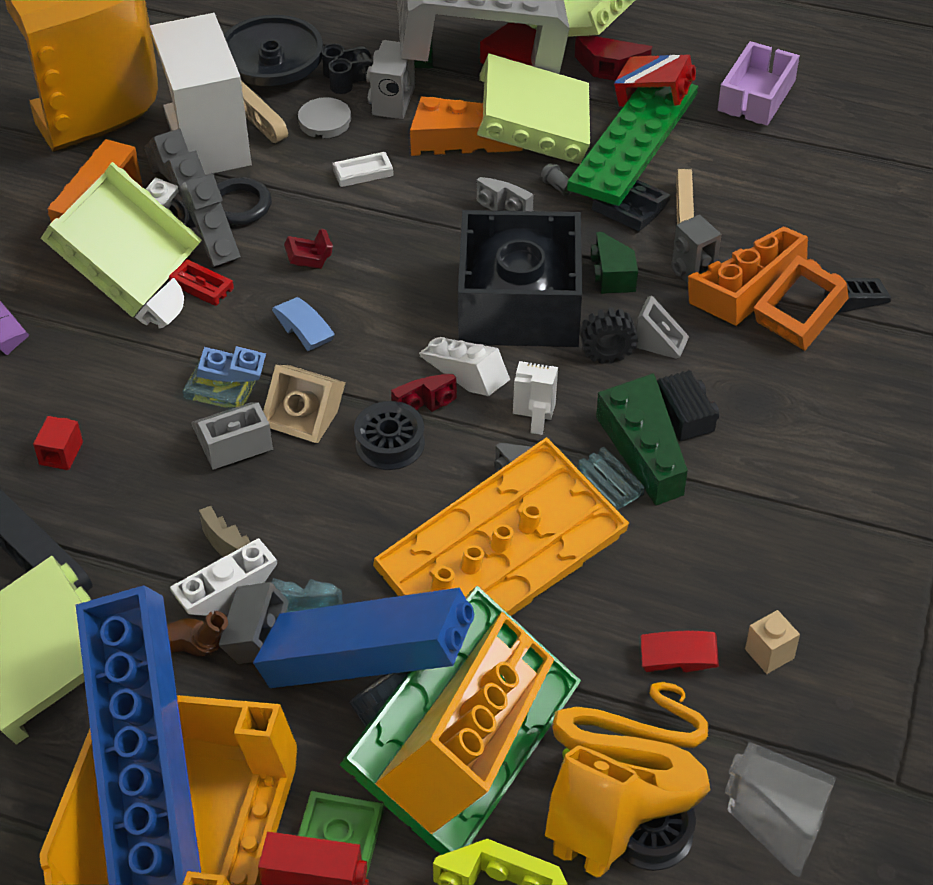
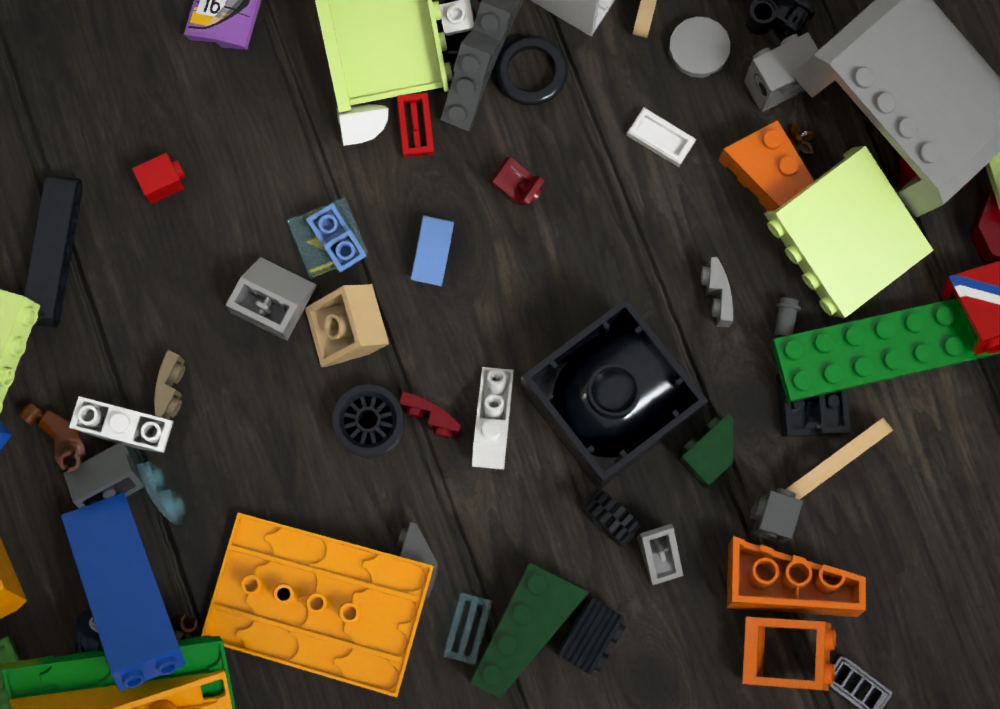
camera: 50 degrees right, 30 degrees up
white piece [513,361,558,435] -> none

